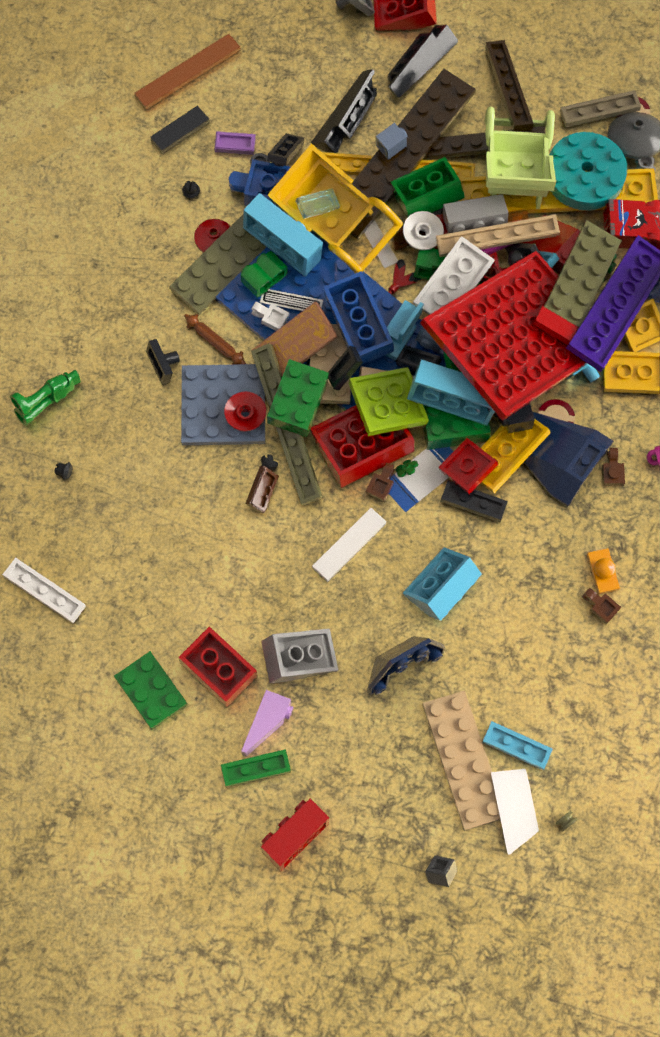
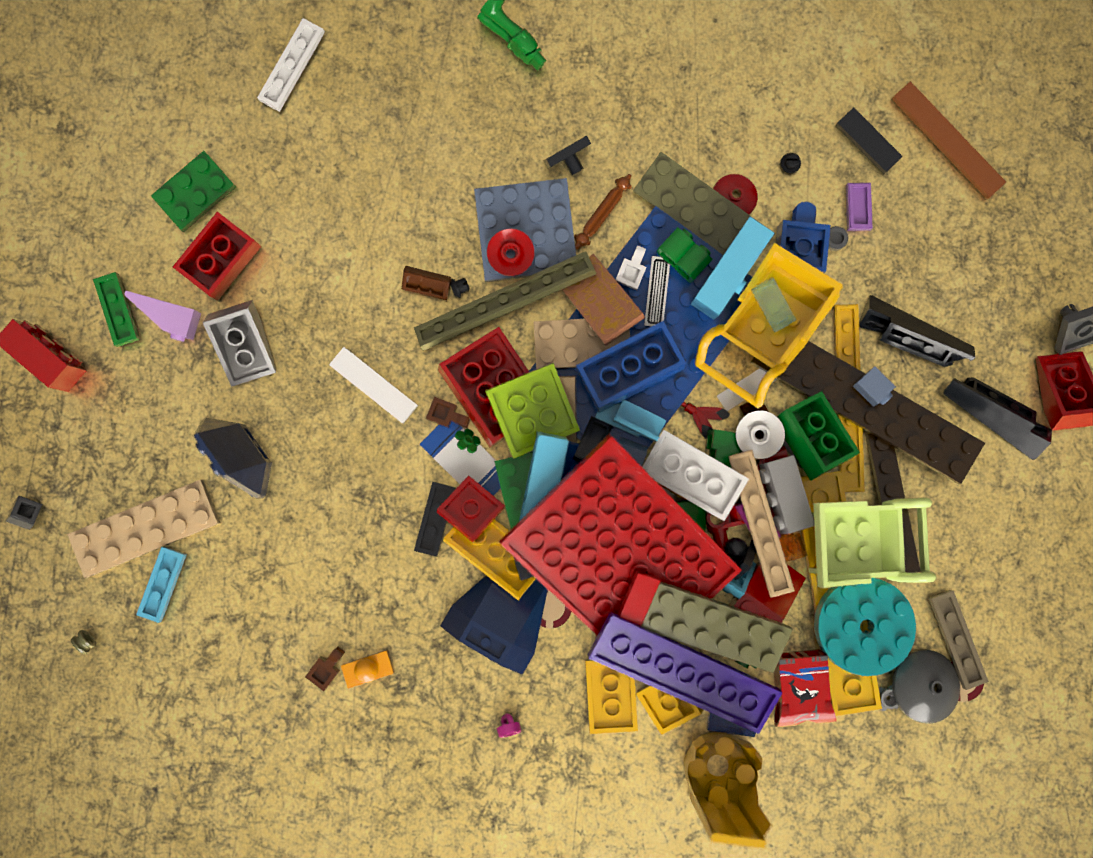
camera: 85 degrees right, 15 degrees up
black piece [54,462,72,480] -> none
black plate [267,133,304,166] -> none
green brick [267,359,329,437] -> none
black tile [328,346,363,390] -> none
medium azure slope [403,547,482,621] -> none
dark brown plate [485,40,534,131] -> none
white sticker [491,769,539,854] -> none
reddish brown plate [602,448,625,486] -> none

